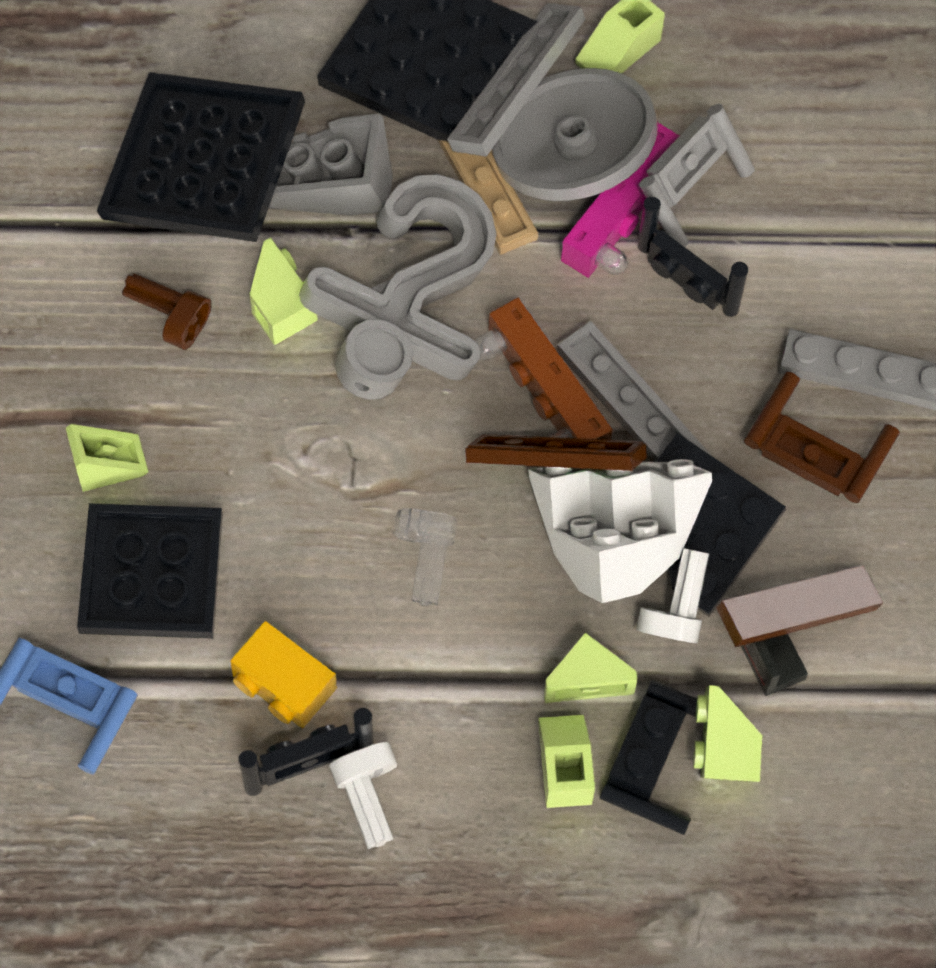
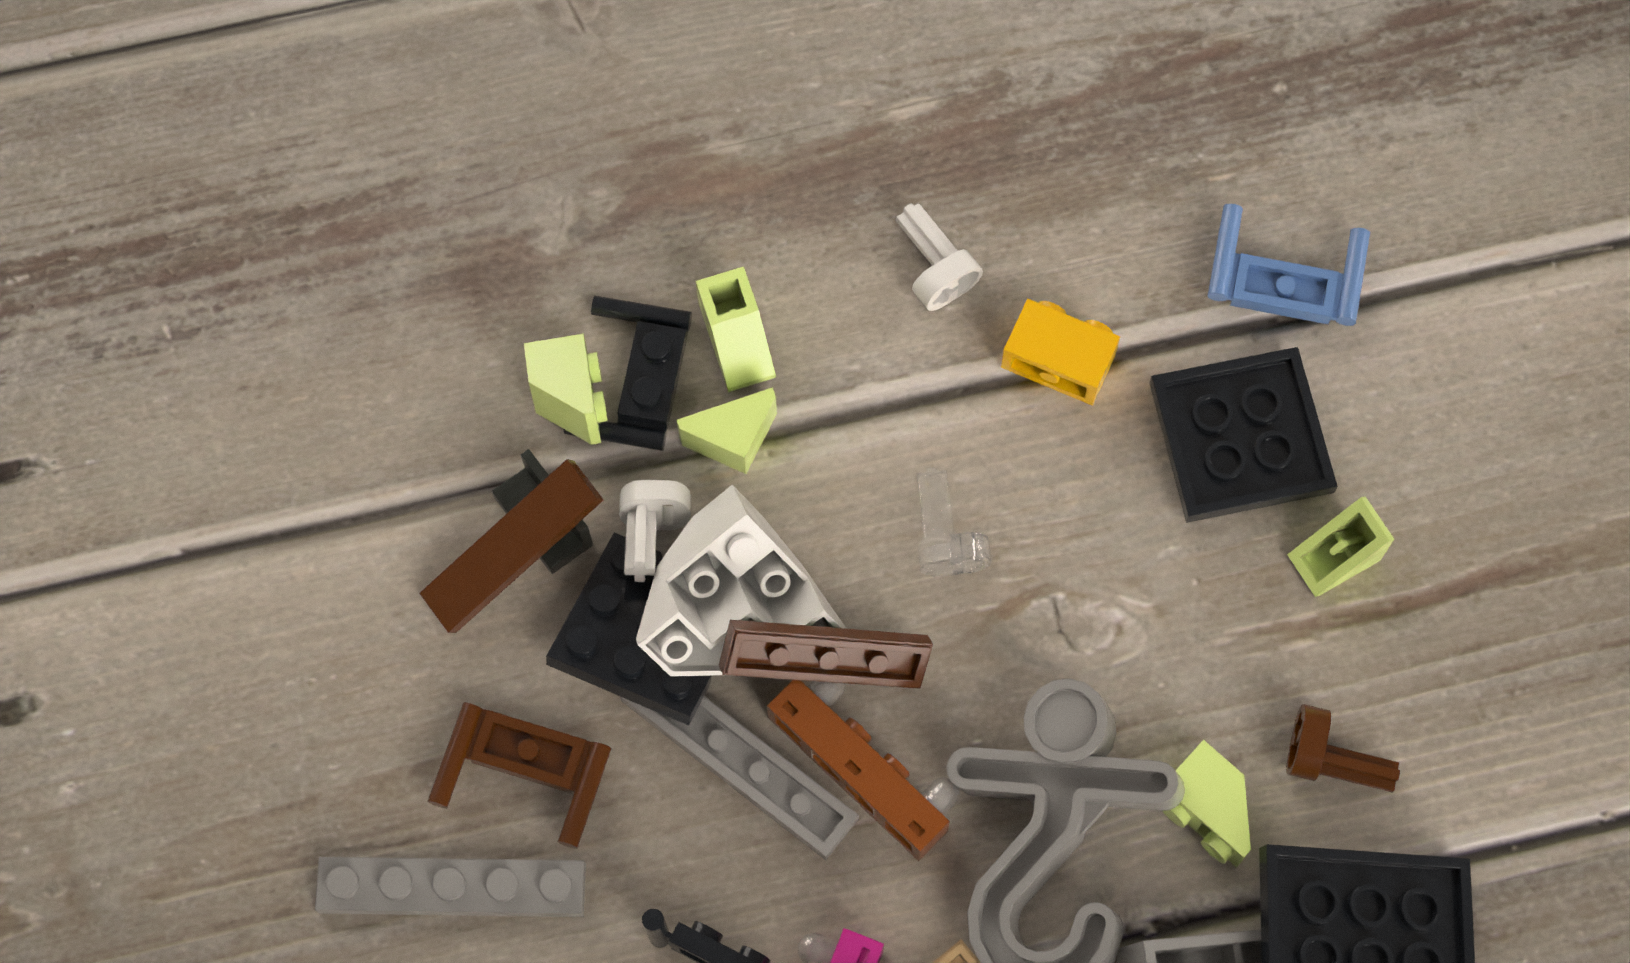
camera: 170 degrees right, 5 degrees up
black plate [238,708,374,796] -> none

